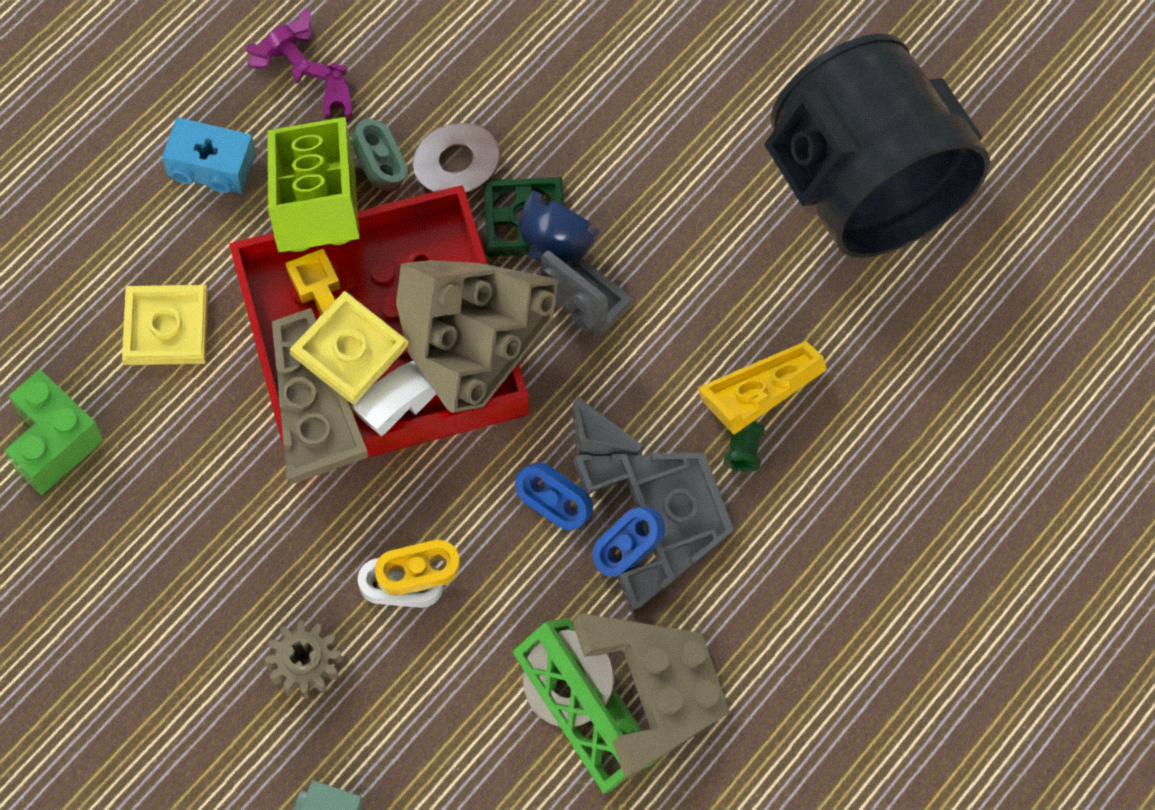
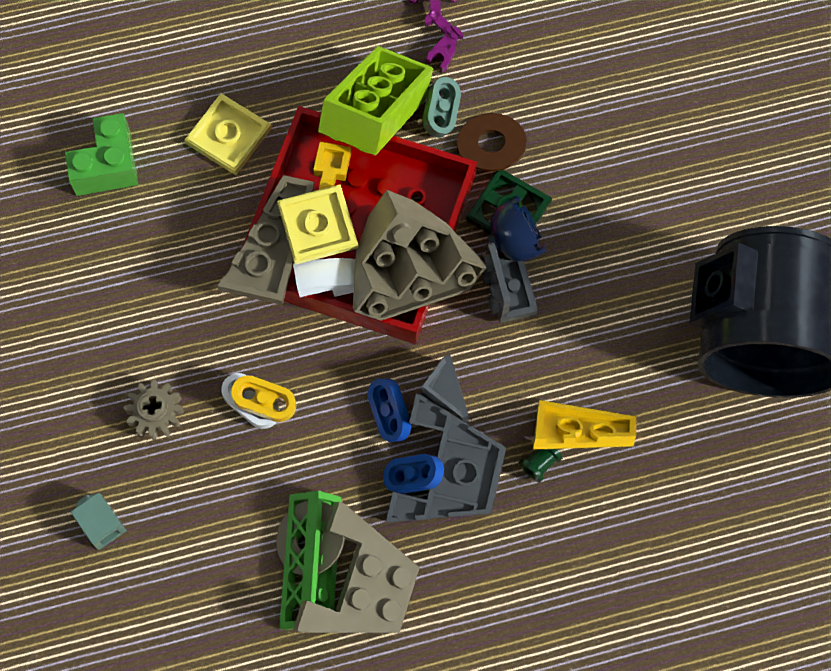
camera: 35 degrees right, 5 degrees up
dark azure brick [162,117,256,194] -> none

